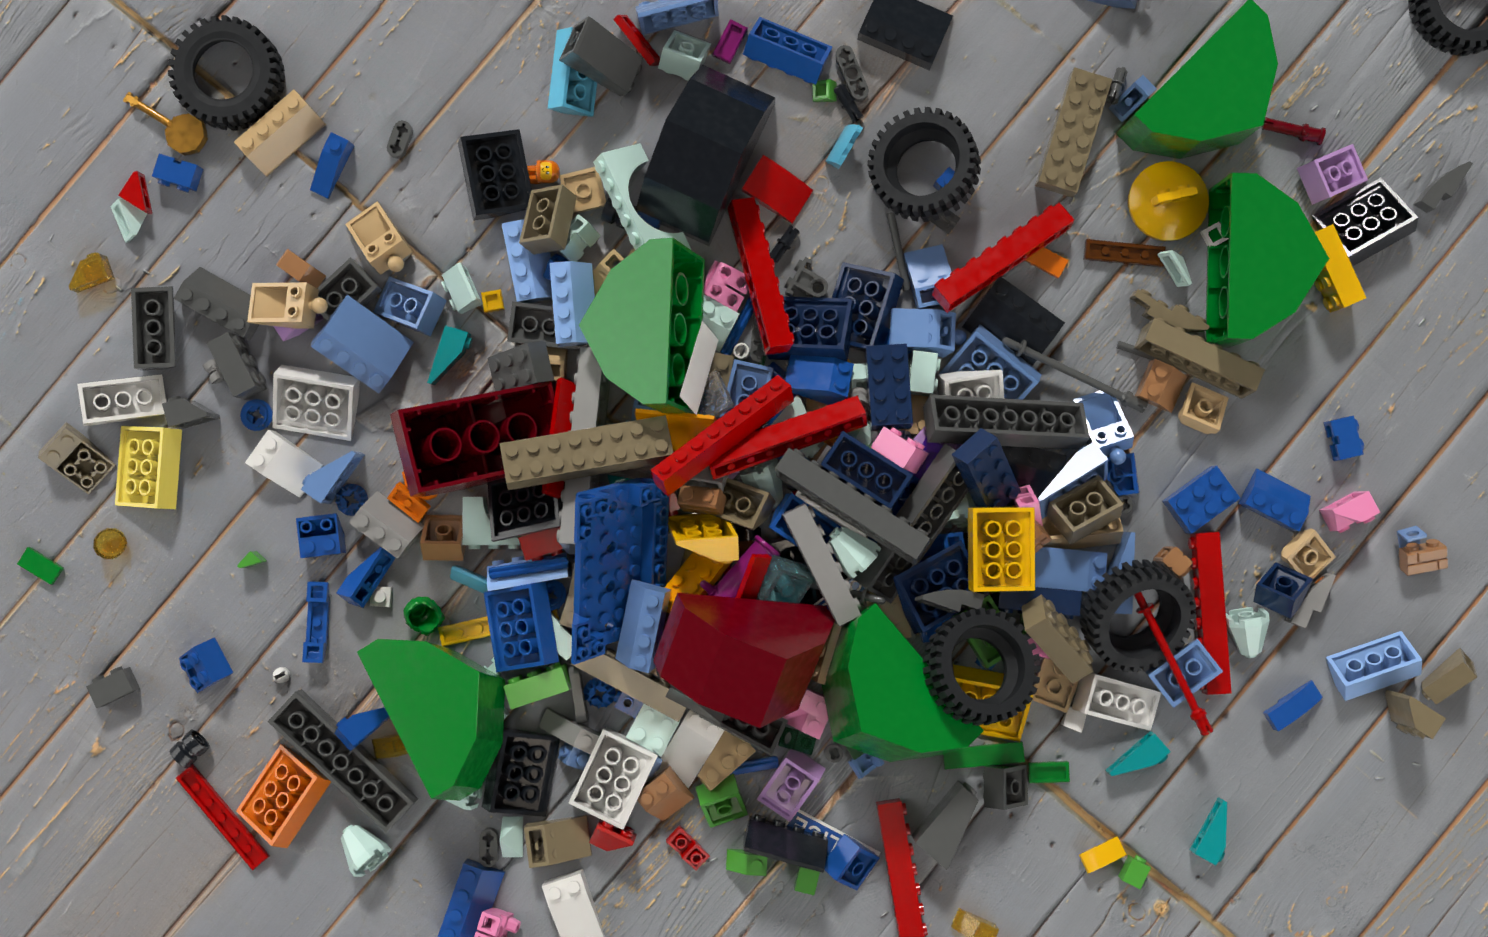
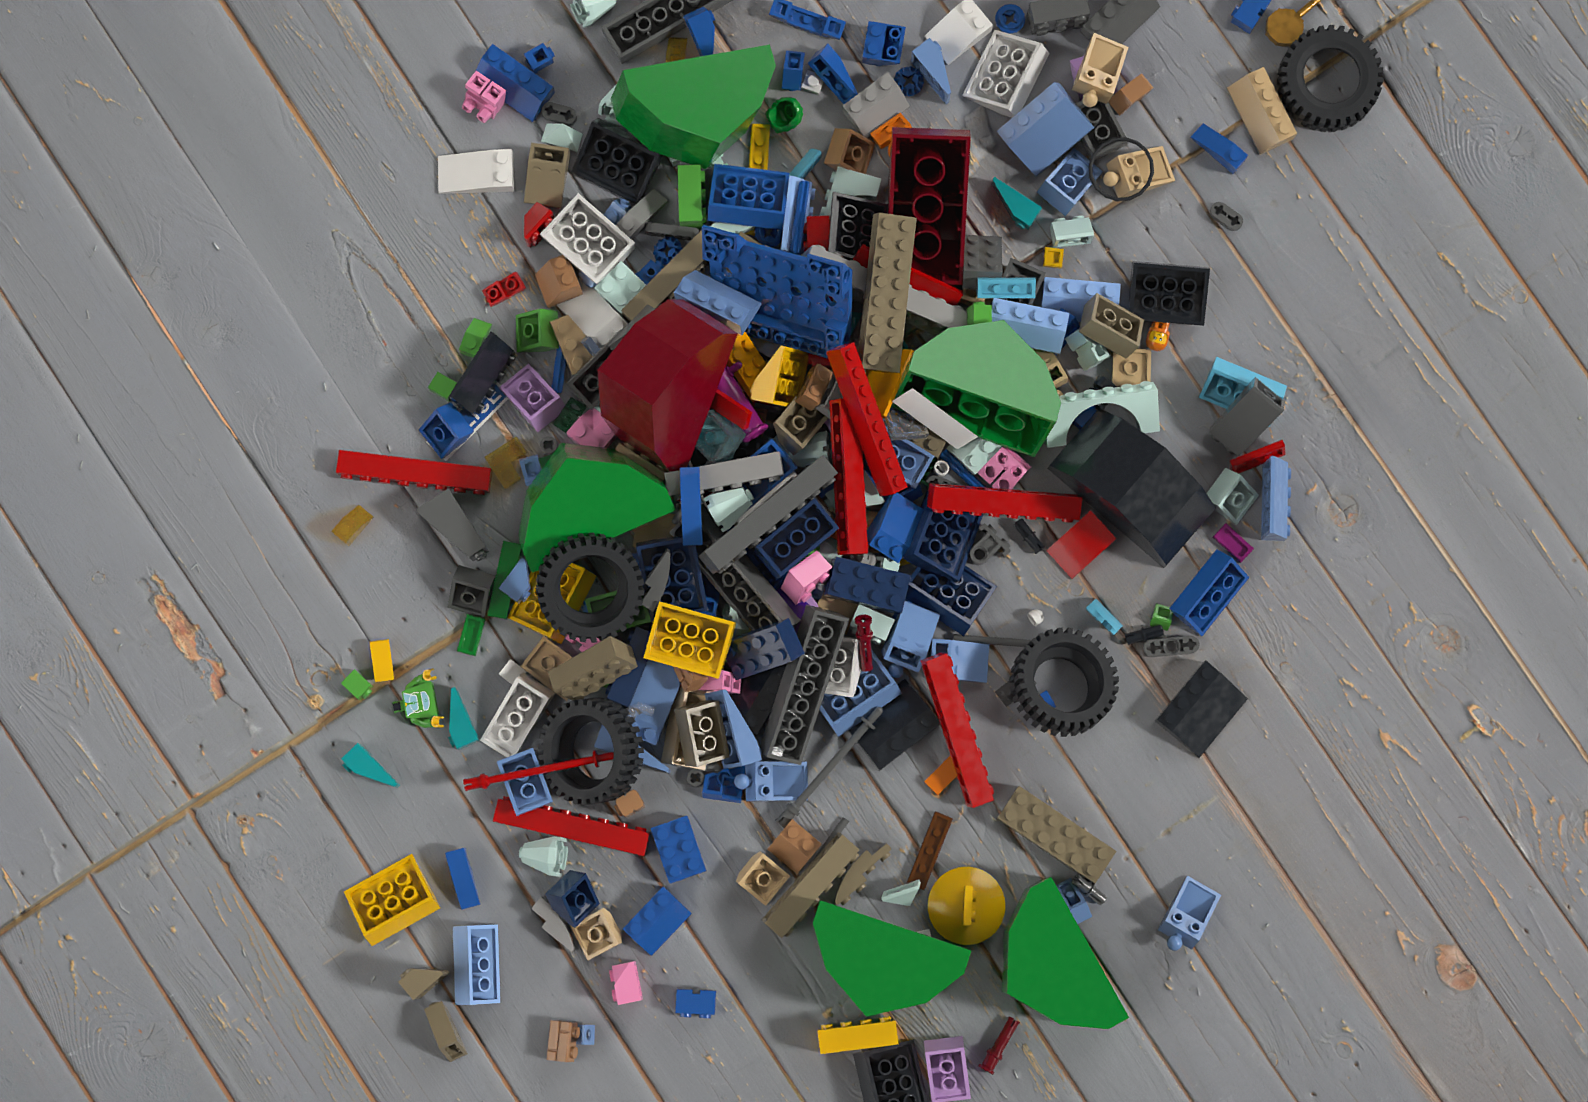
camera: 105 degrees right, 5 degrees down
none -> yellow slope [344,854,440,946]
none -> bright green torso [392,668,444,728]
none -> clear yellow plate [484,437,527,490]
none -> medium blue slope [499,558,531,604]
none -> blue brick [524,43,555,74]
none -> sand blue tile [580,336,600,356]
none -> clear arm [627,702,655,719]
none -> blue slope [680,467,703,546]
none -> blue slope [782,51,805,91]
none -> dark red pin [855,614,873,672]
none -> bright green brick [967,302,992,325]
none -> medium azure panel [976,277,1036,298]
none -> white hinge [1027,609,1044,626]
none -> black piece [1089,137,1154,201]

